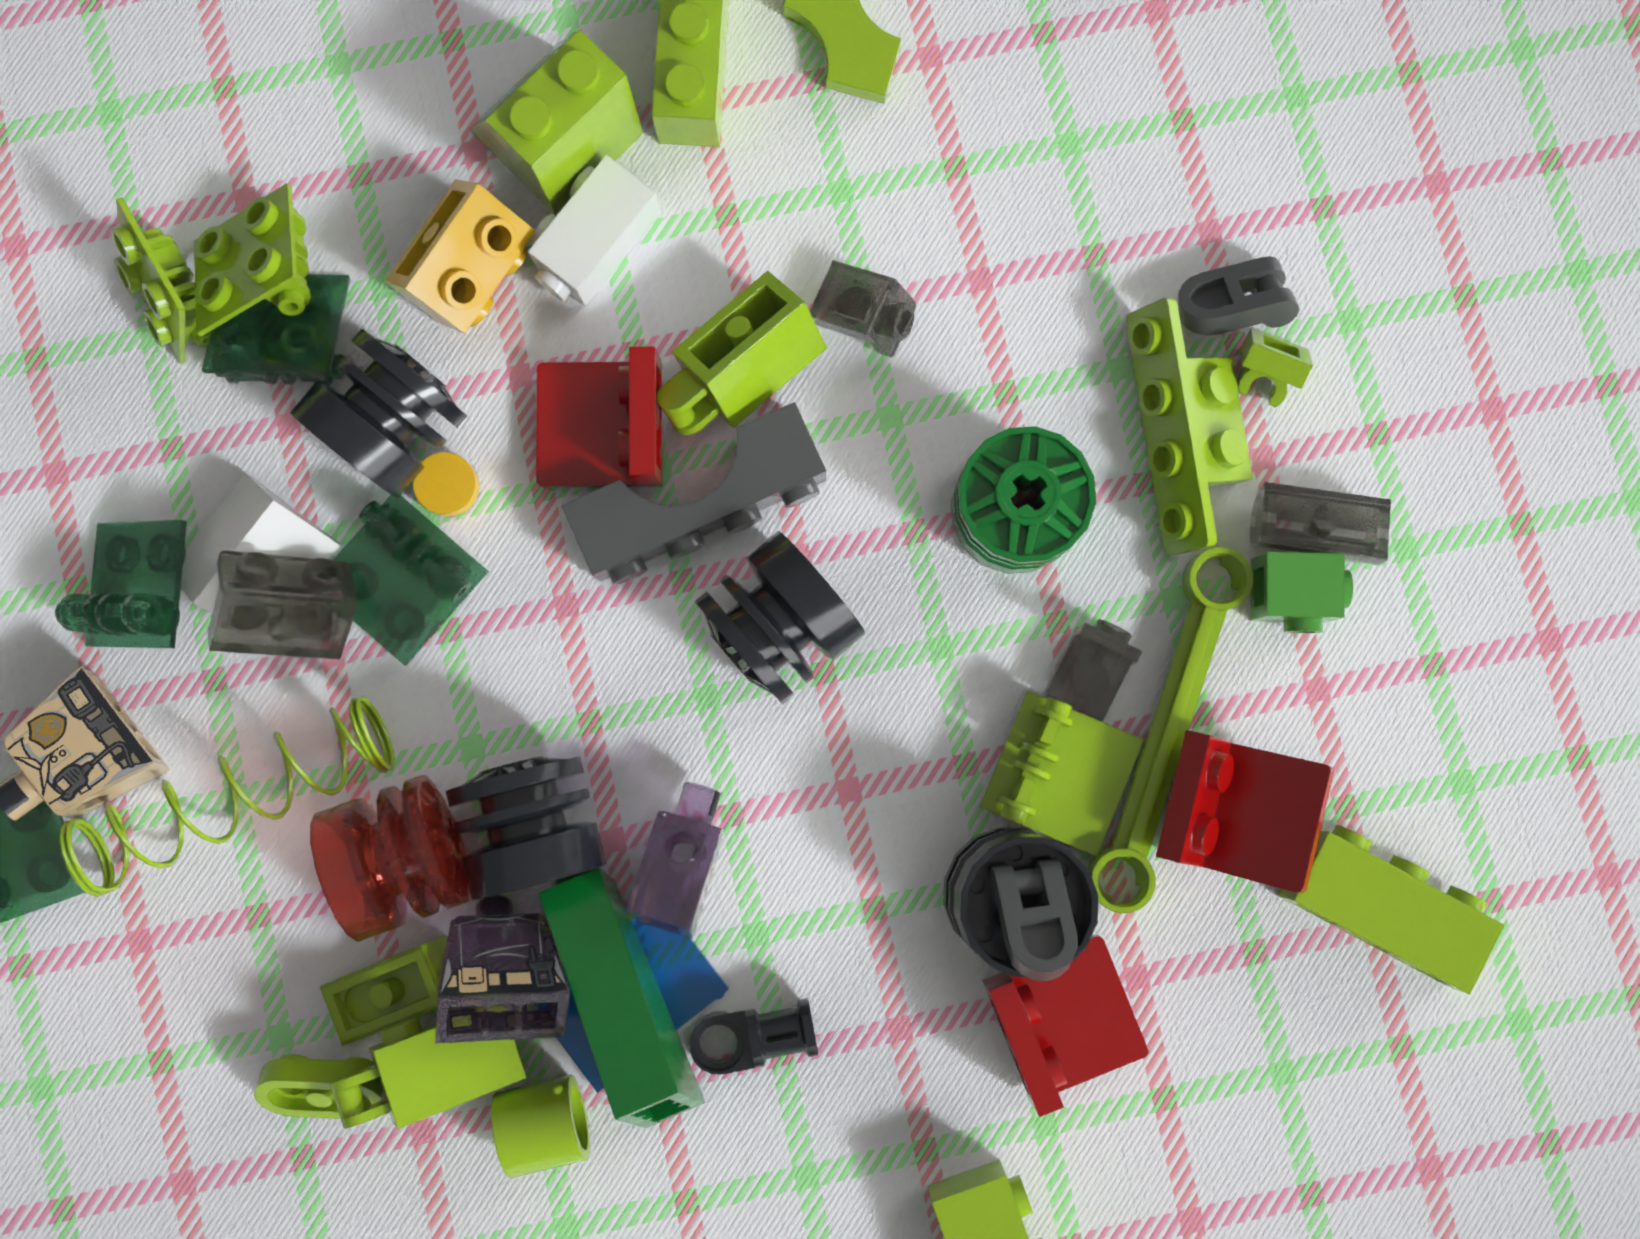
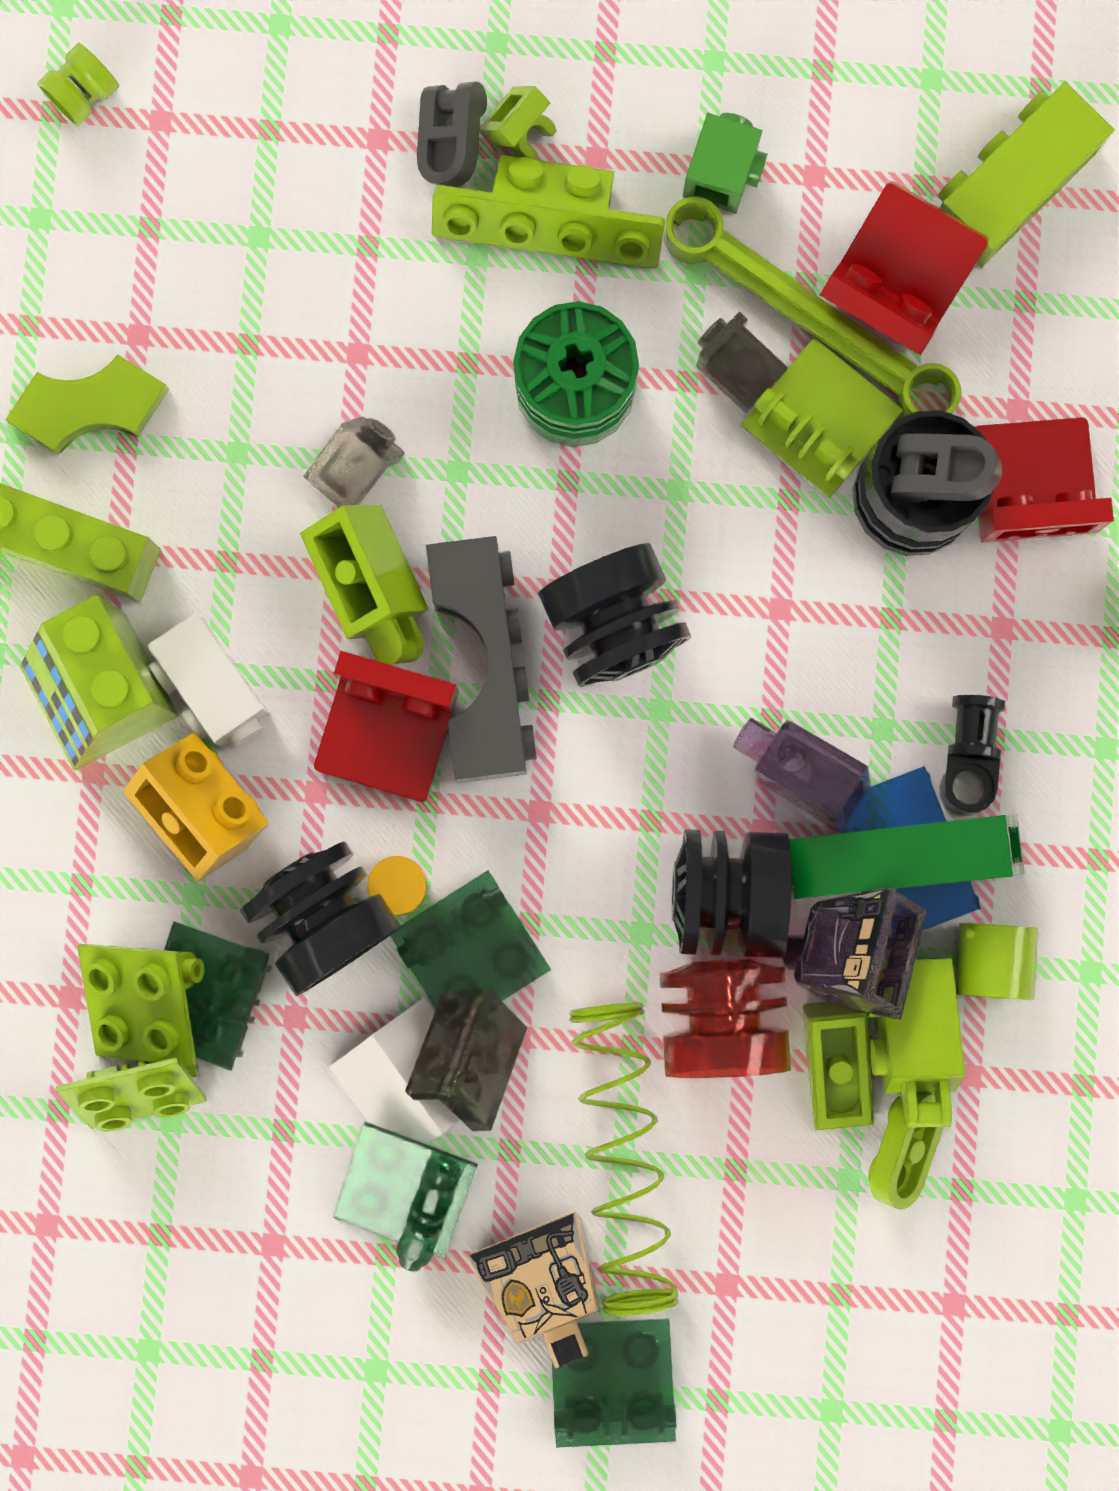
camera: 75 degrees left, 0 degrees up
clear smoke brick [1250,482,1391,565] -> none

